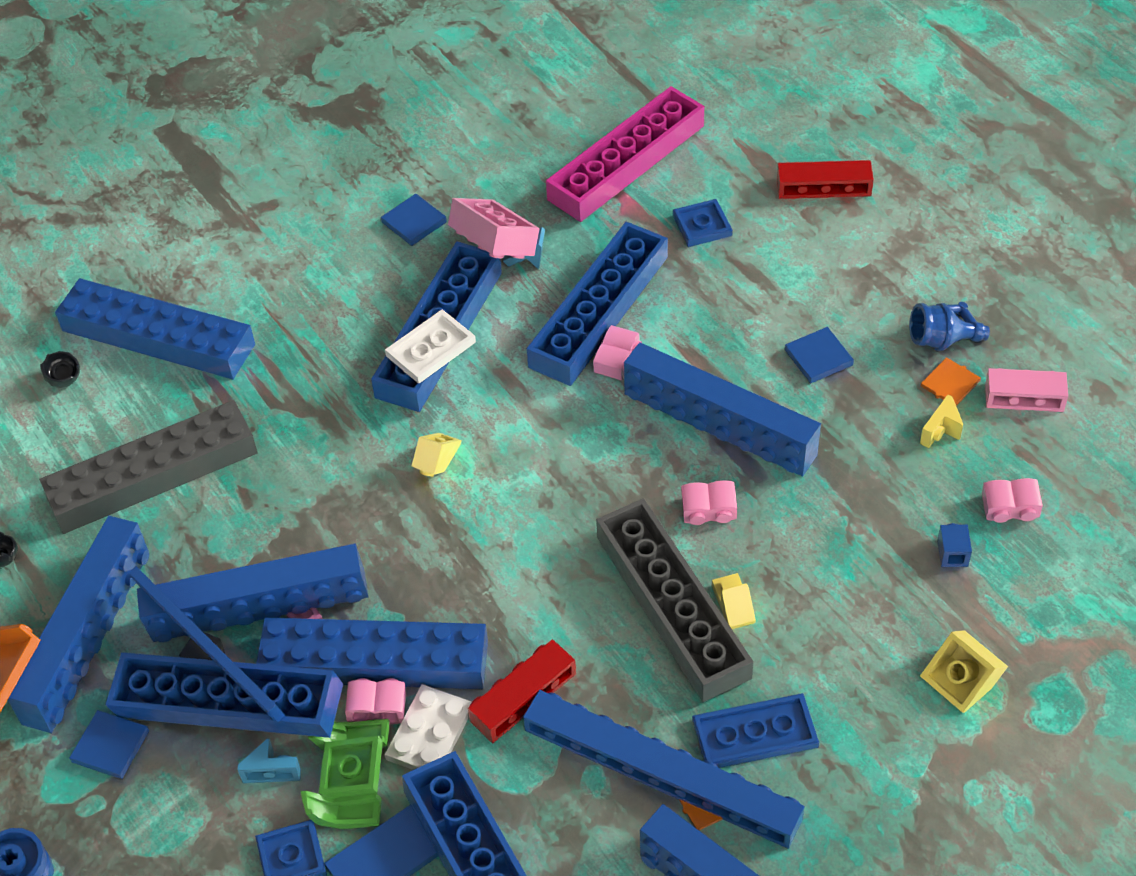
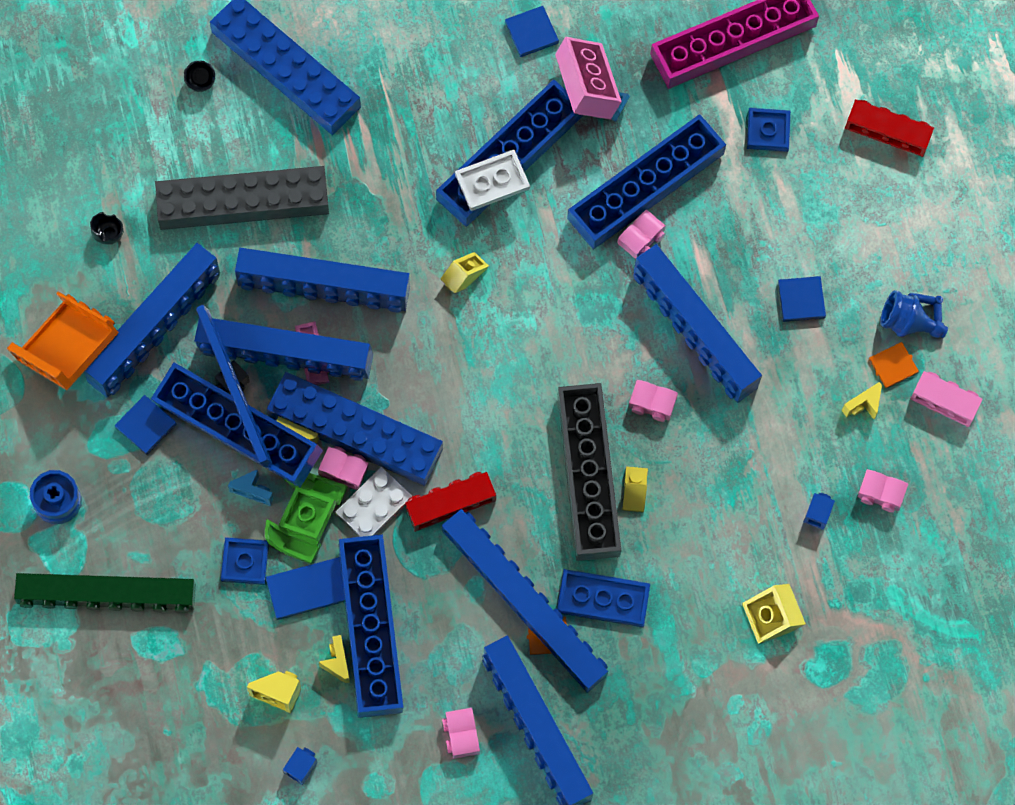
camera: 15 degrees right, 20 degrees up
none -> blue brick [235,247,410,313]

